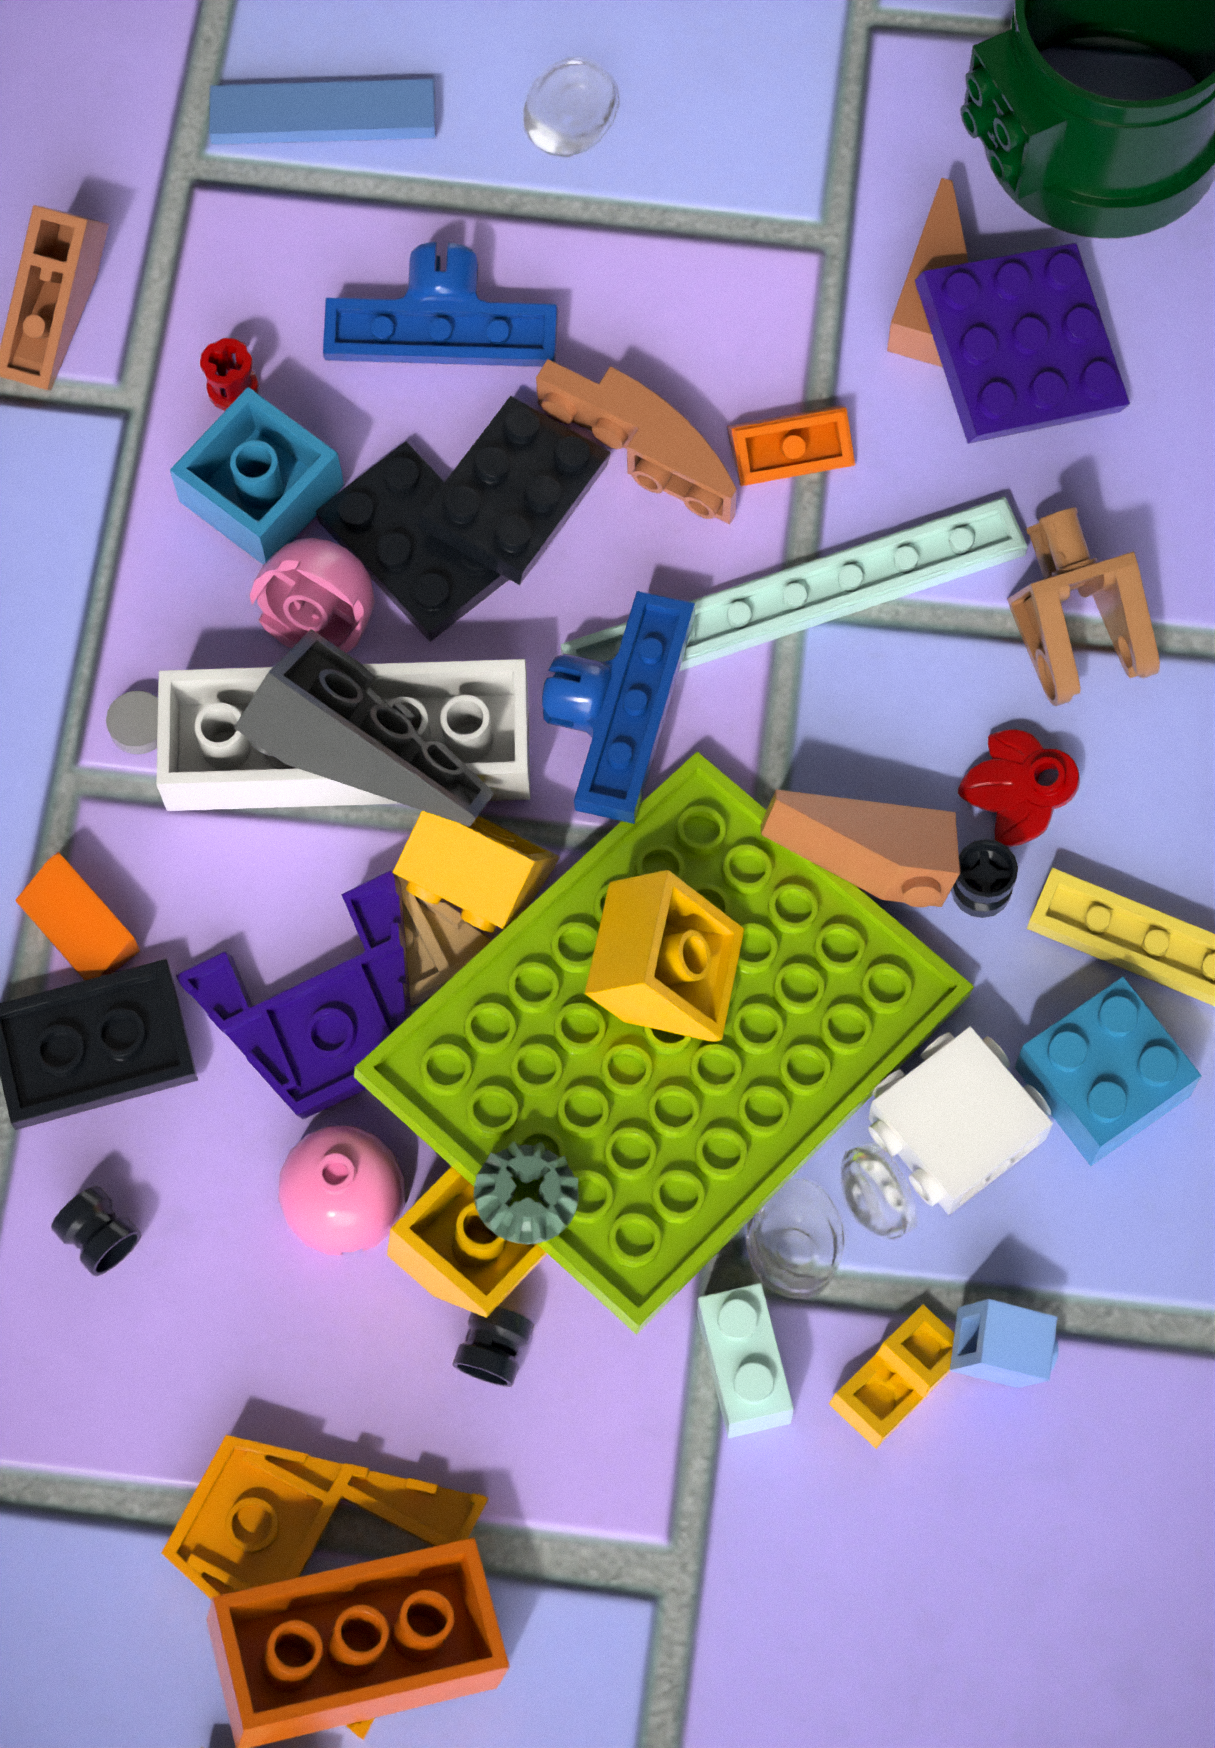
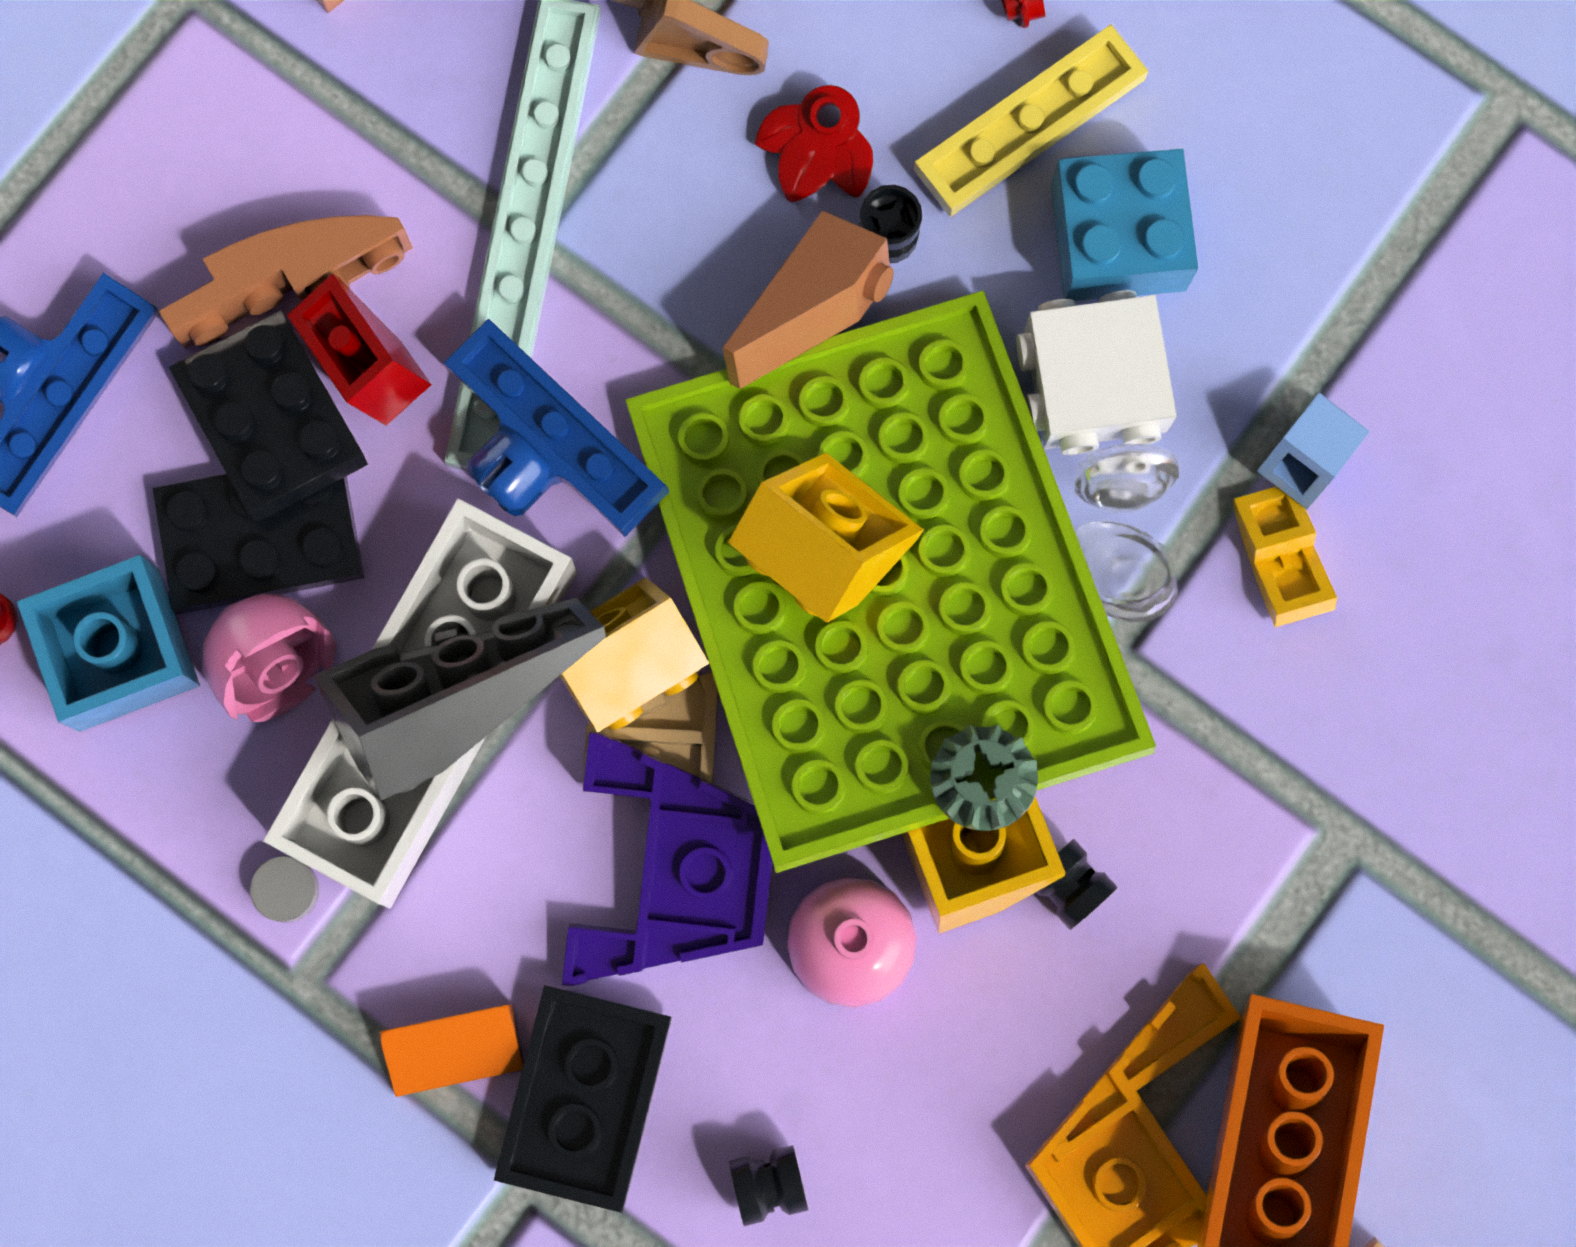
camera: 65 degrees left, 10 degrees up
light aqua brick [697,1283,794,1439] -> none
orange slope [727,406,855,486] -> none
none -> red slope [287,273,432,426]

